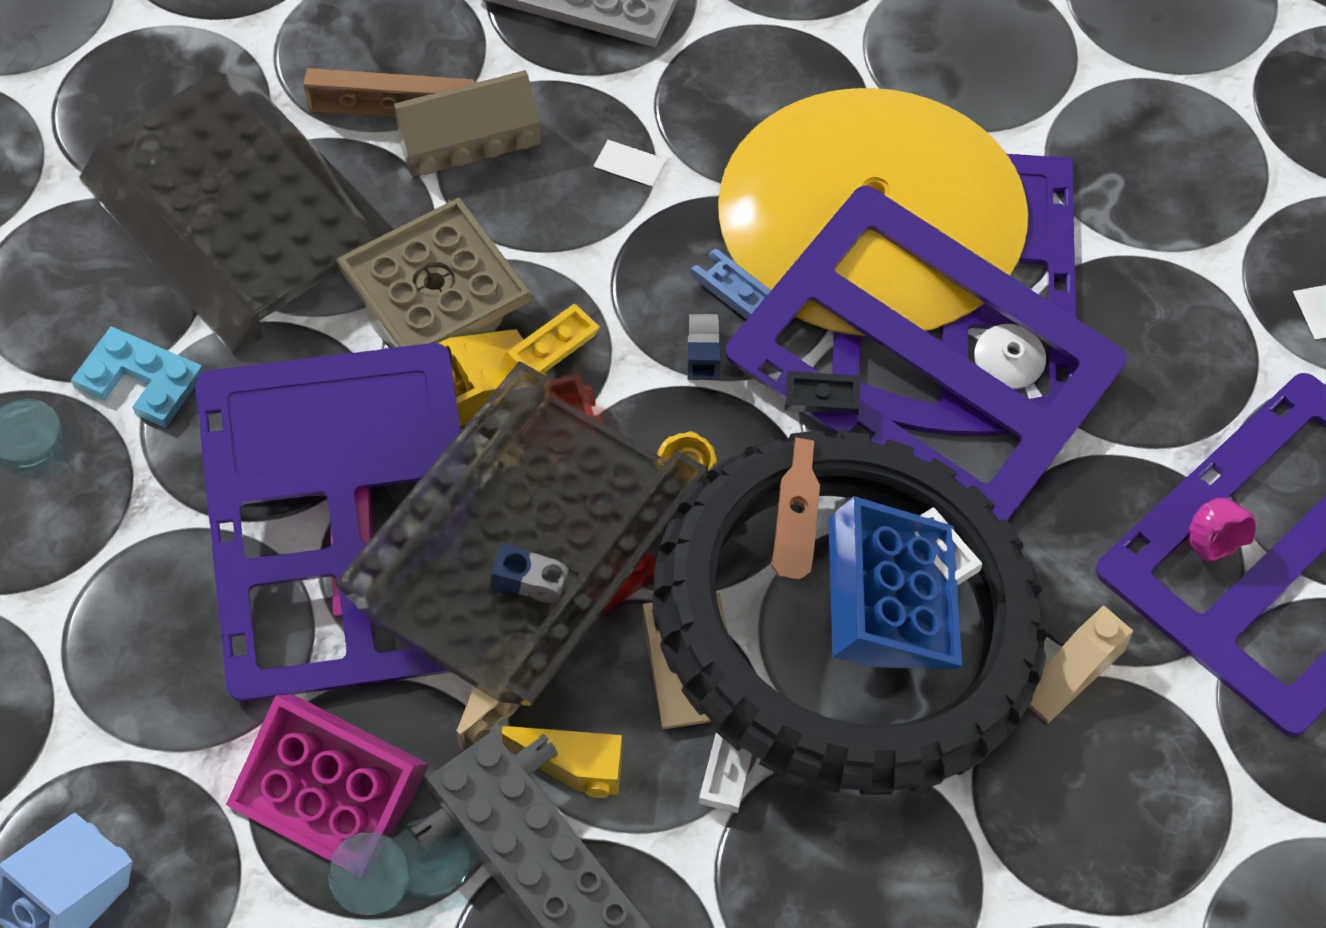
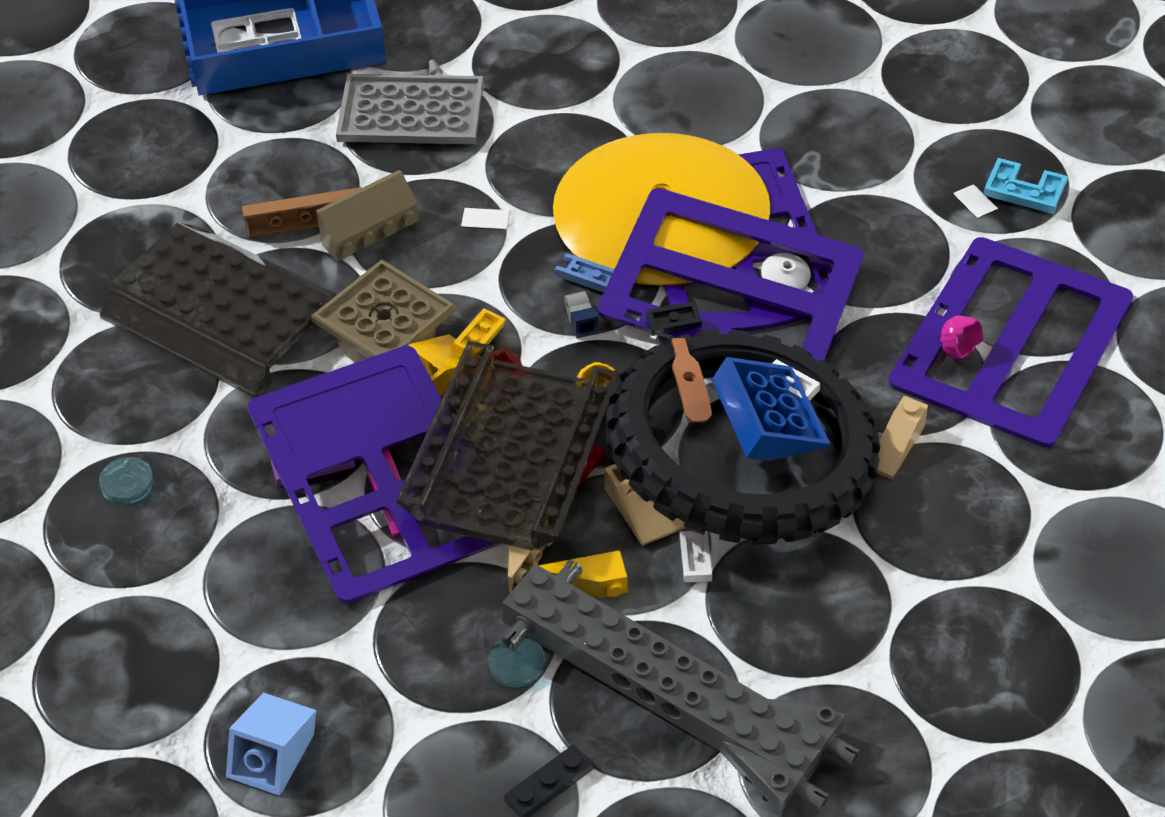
camera: 15 degrees left, 10 degrees down
medium azure plate [71,326,204,428] -> none
dark pink slope [226,695,429,878] -> none
clear light blue tile [328,832,411,915] -> none
leg [489,543,569,603] -> none

